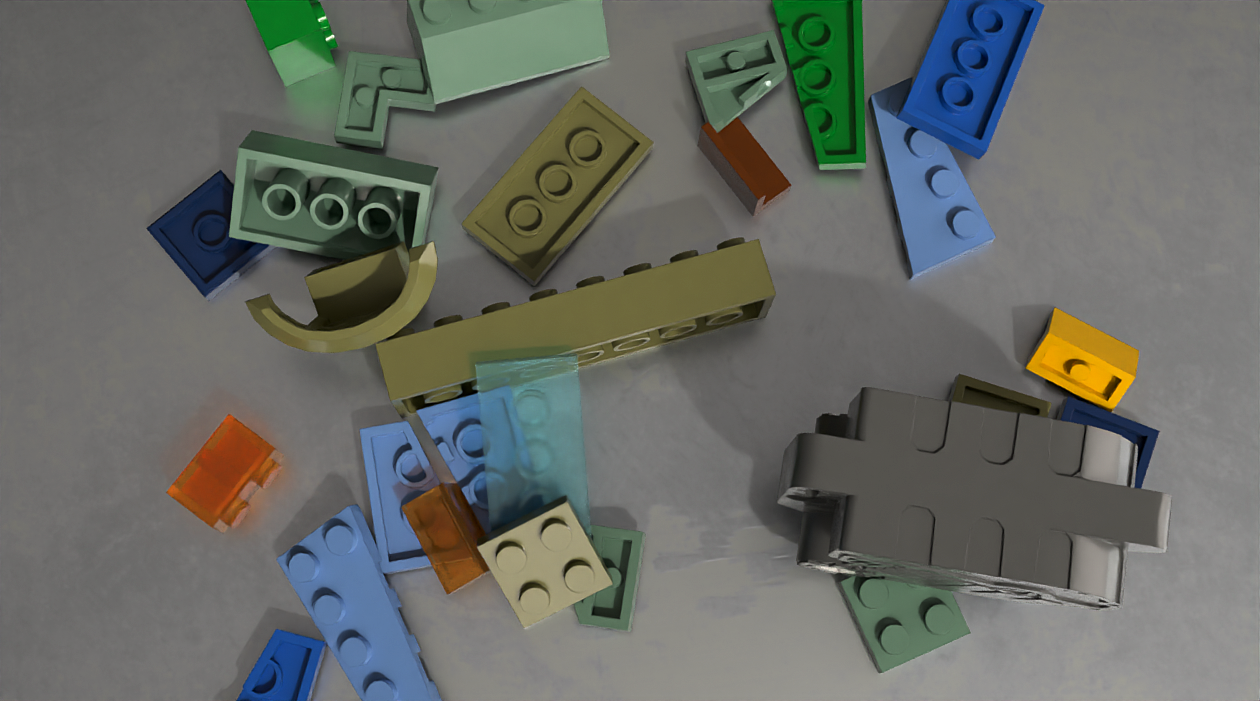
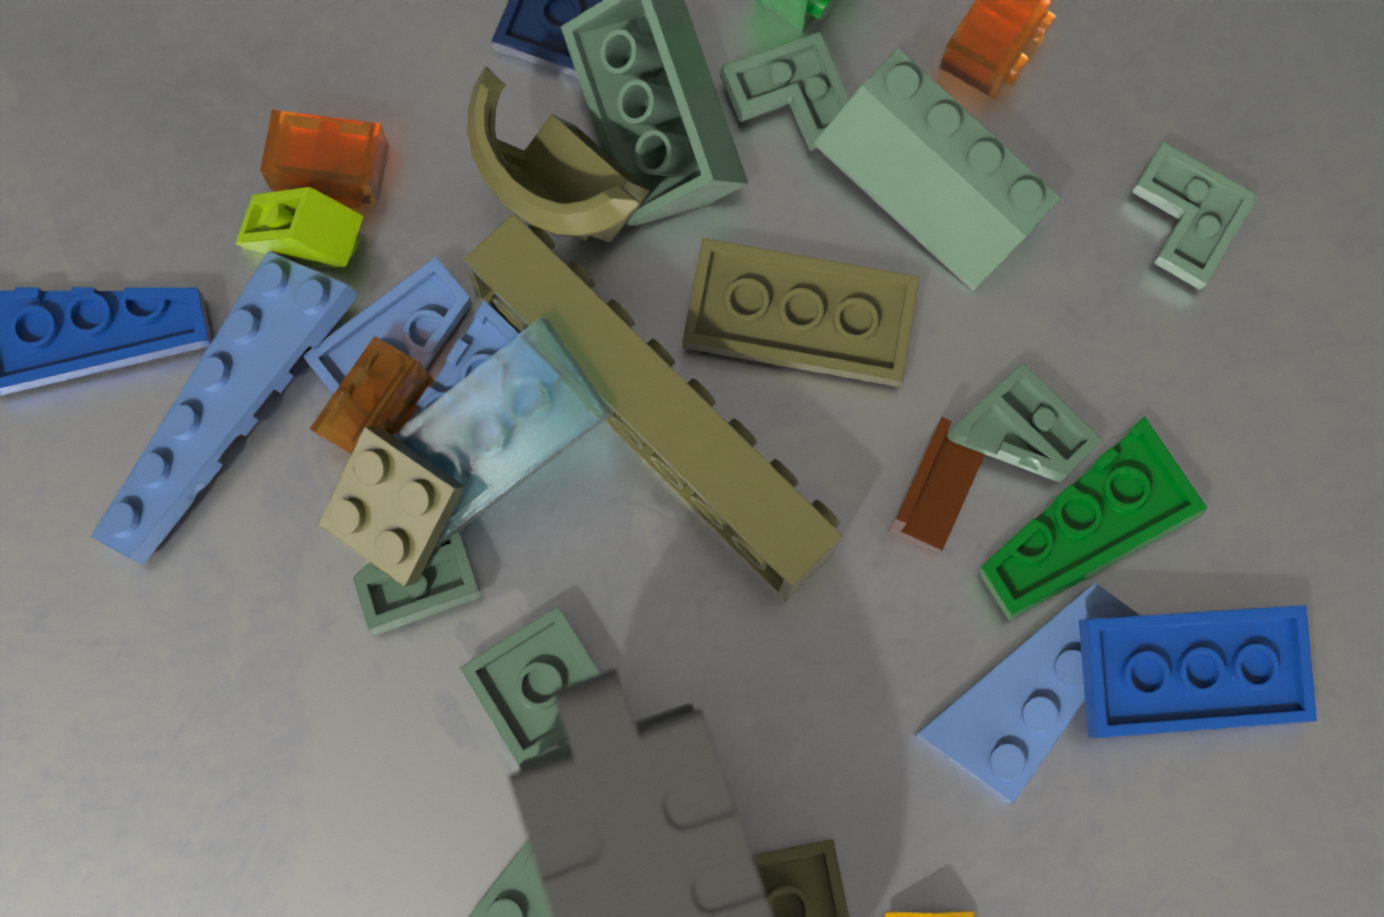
camera: 65 degrees right, 0 degrees up
none -> lime slope [235,187,364,269]
none -> sand green plate [459,606,600,767]

